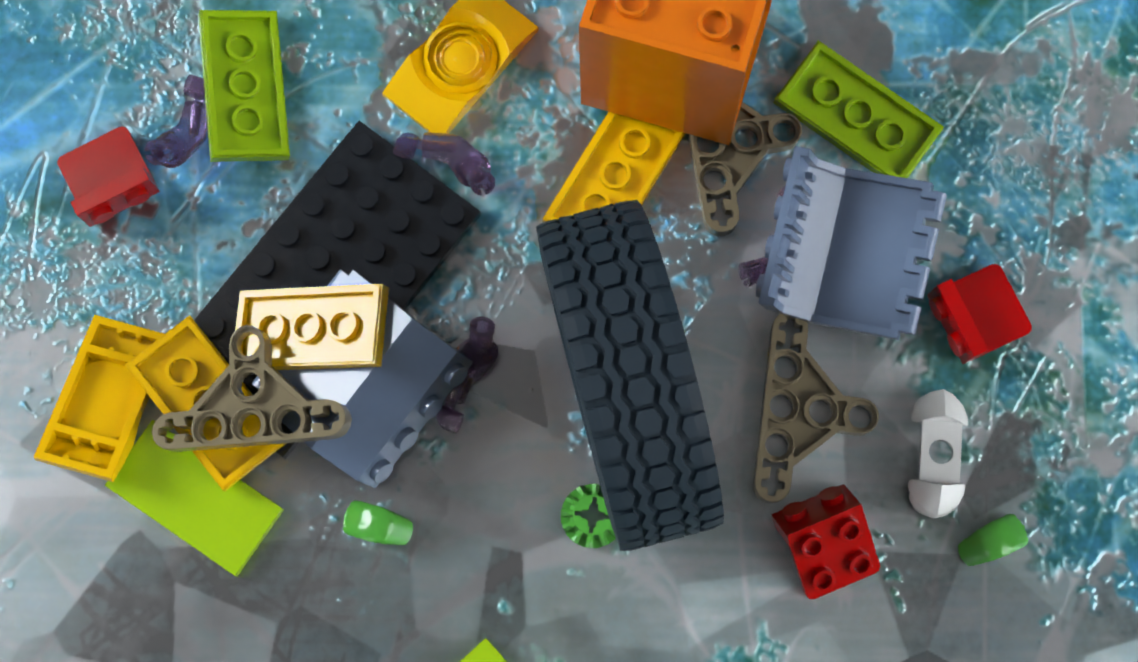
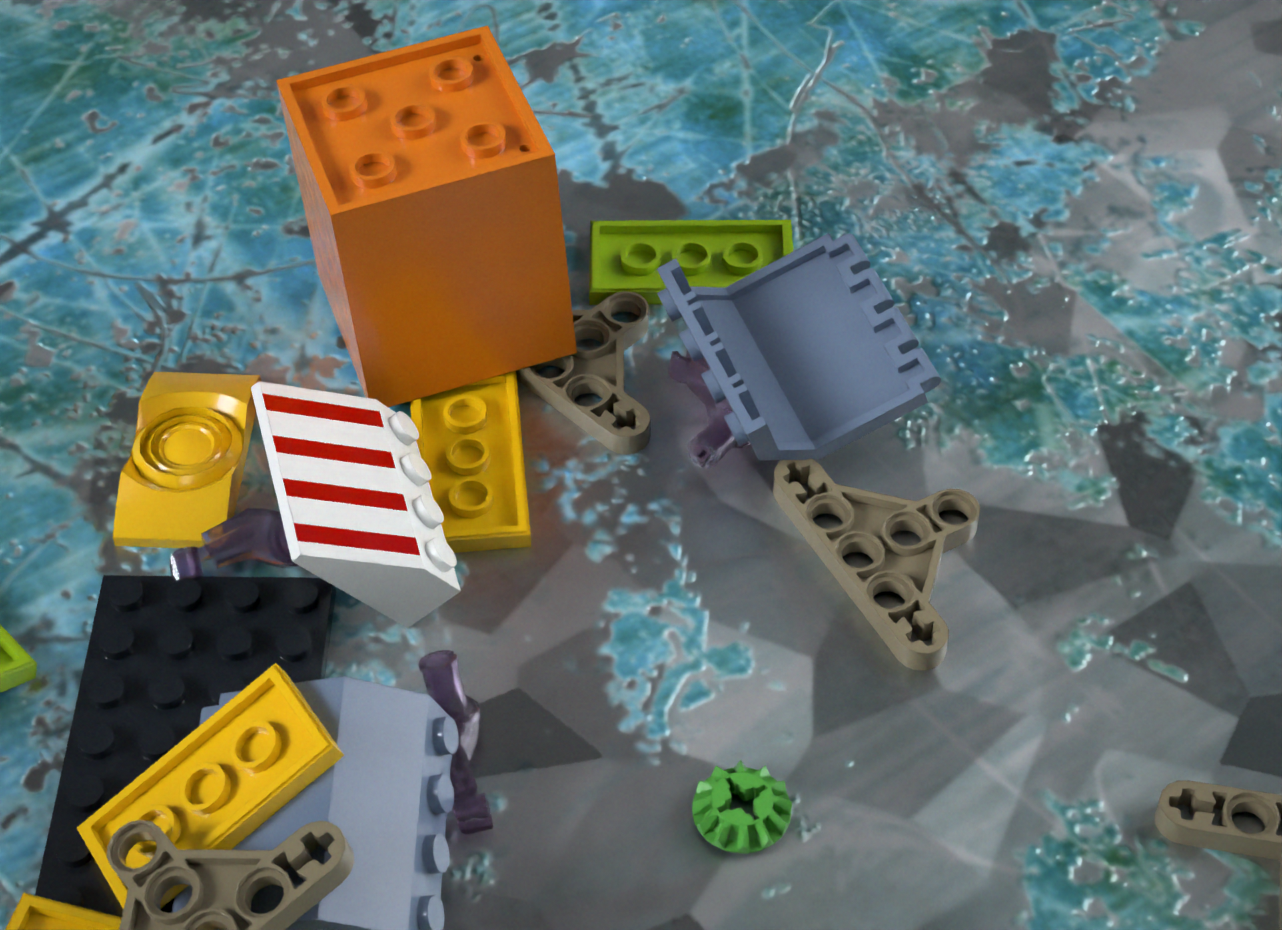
camera: 35 degrees left, 30 degrees down
black wheel [536,200,724,551] -> none
red bracket [771,484,880,599] -> none
white piece [908,389,968,518] -> none
red bracket [927,264,1032,365] -> none
bright green hair [958,514,1028,566] -> none
none -> white slope [251,381,461,628]

